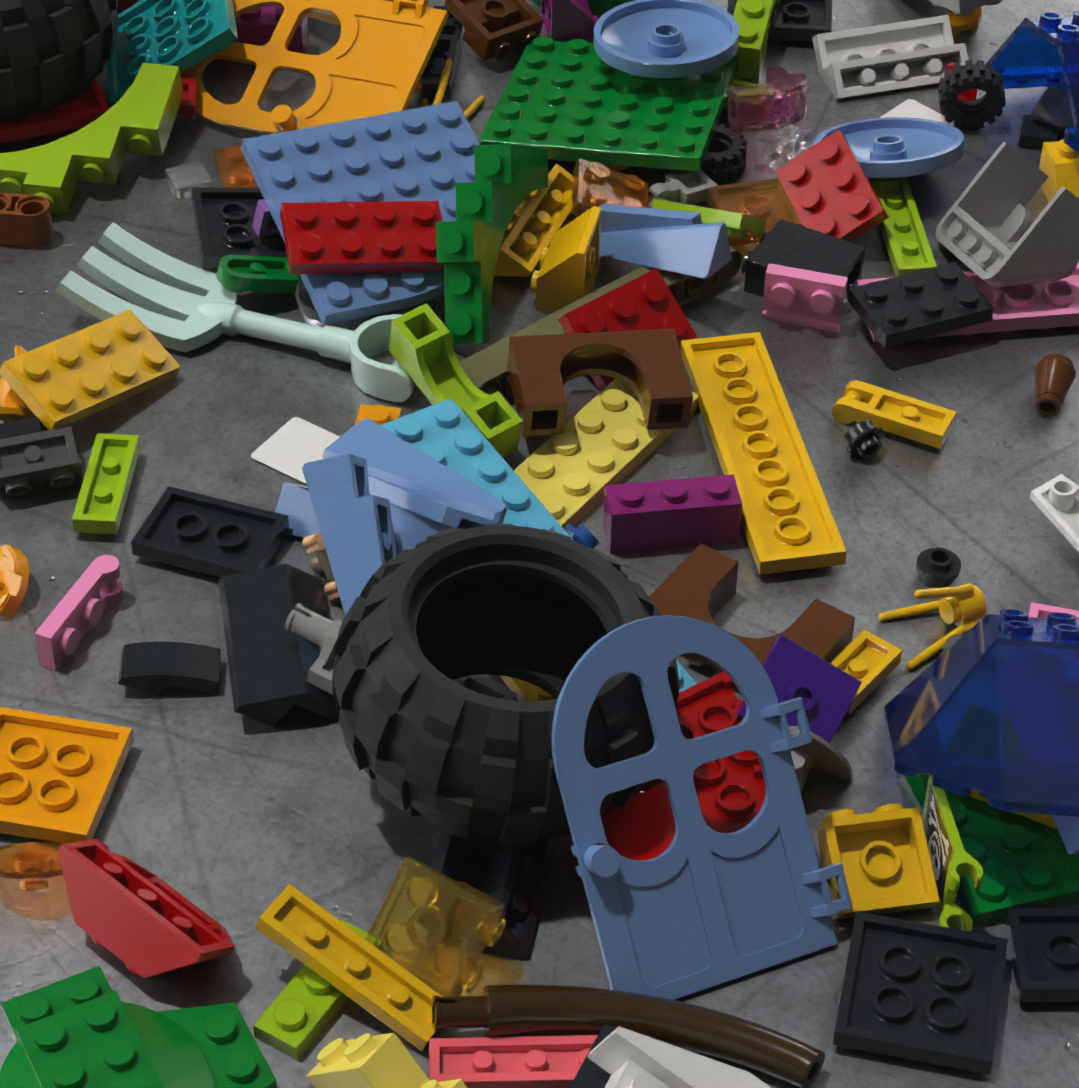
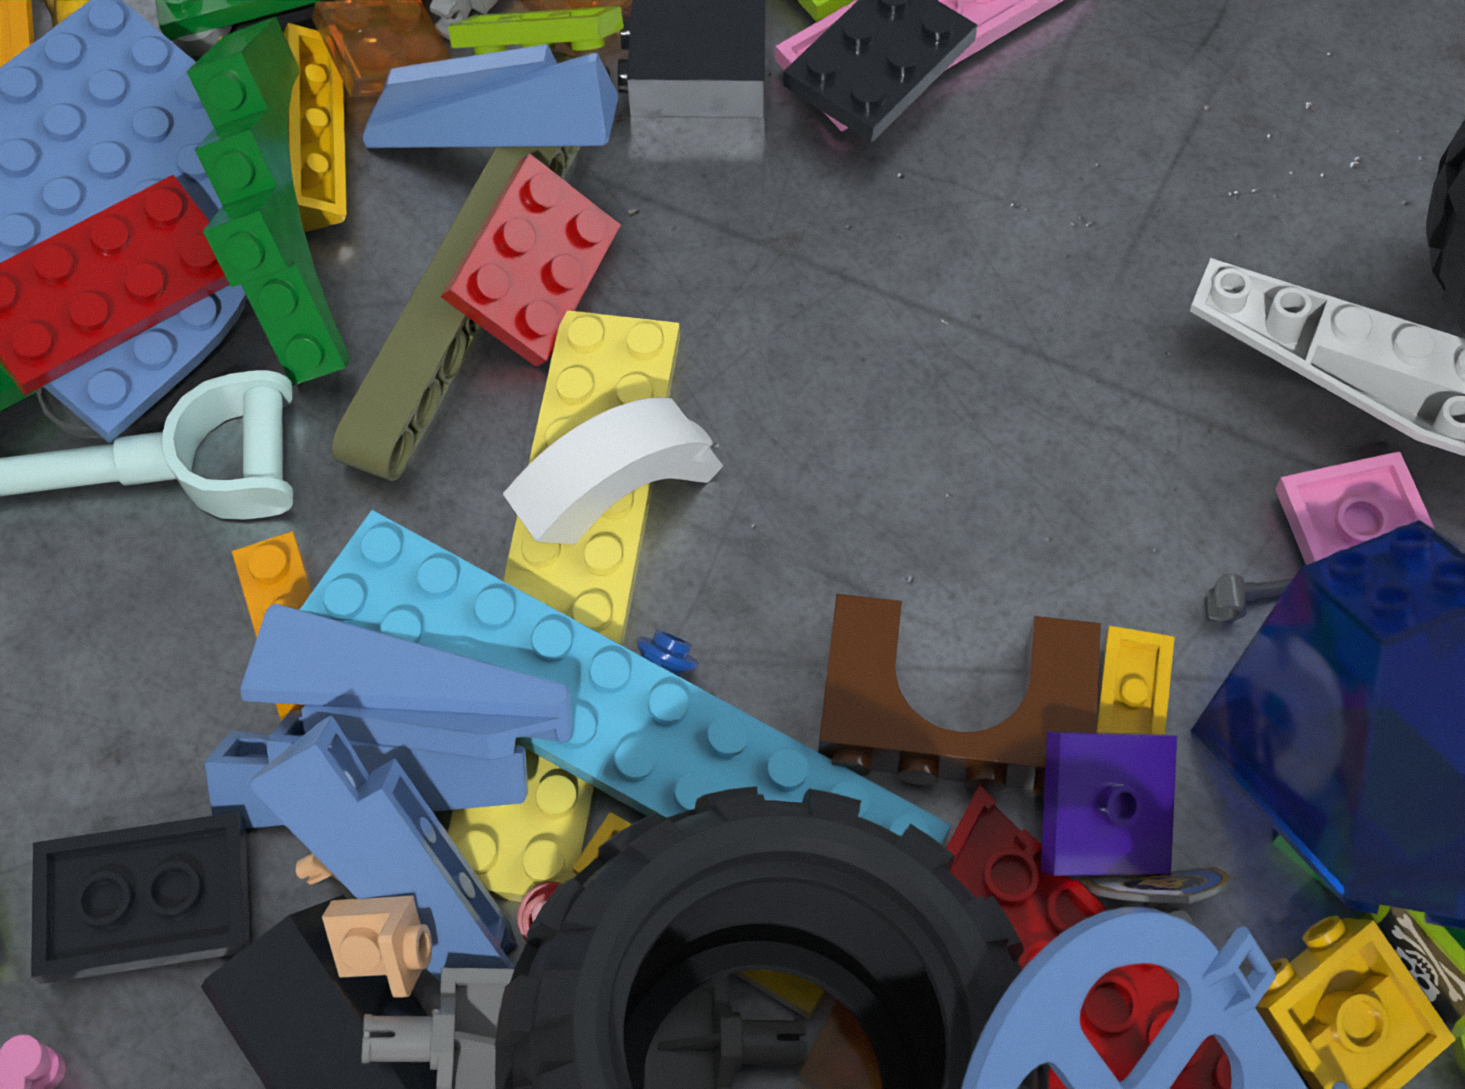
camera: 25 degrees left, 20 degrees up
white sticker [251,417,340,484] -> none
lime arch [389,303,523,458] -> none
reddish brown arch [507,329,693,436] -> none
yellow slope [530,206,602,313] -> none
magenta brick [603,474,742,554] -> none
yellow plate [680,332,847,575] -> none
bright pink plate [762,263,848,333] -> none
yellow plate [831,380,957,449] -> none
black plate [844,420,884,458] -> none
yellow plant [878,583,987,670] -> none
black plate [916,547,961,588] -> none
reddish brown cone [1035,354,1076,416] -> none
none -> light nougat bracket [322,896,432,998]
none -> white arch [503,397,723,544]

